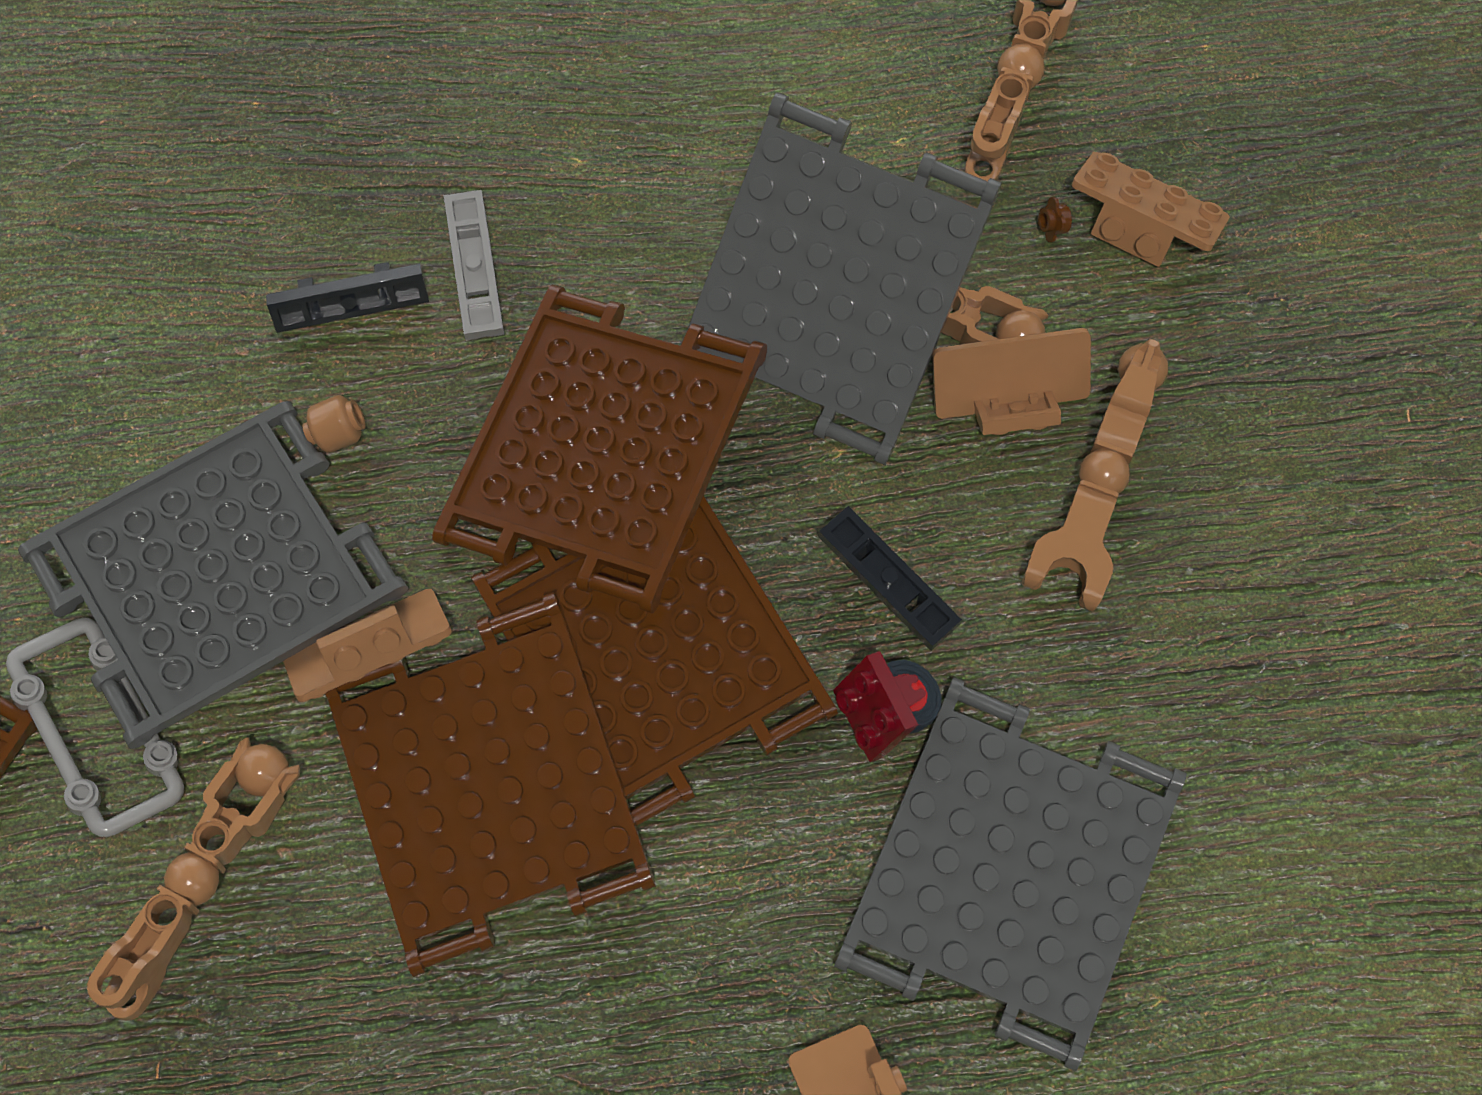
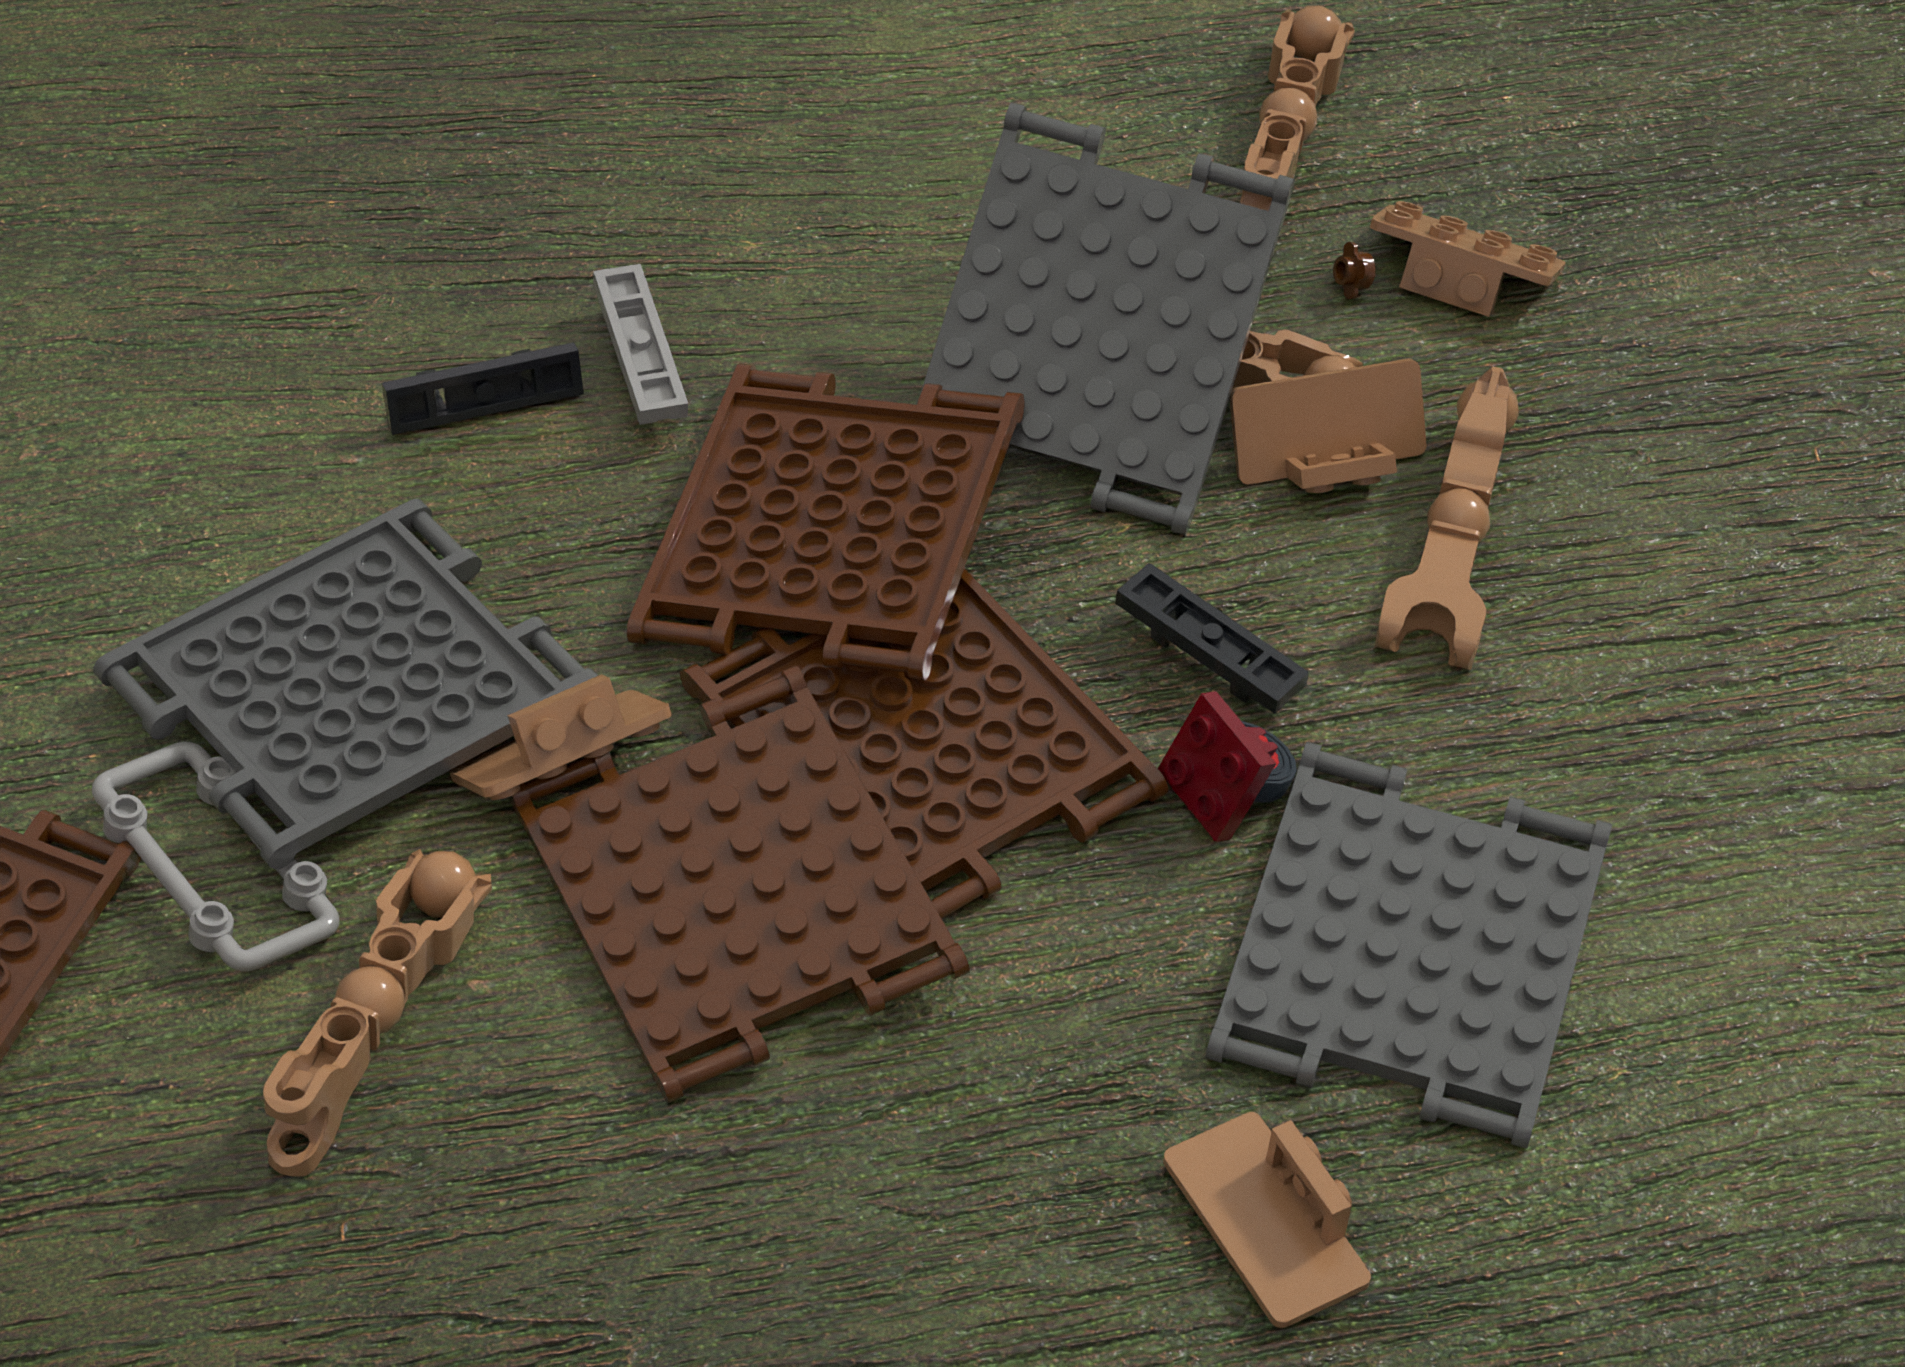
camera: 10 degrees left, 20 degrees down
medium nougat head [303,395,366,453] -> none

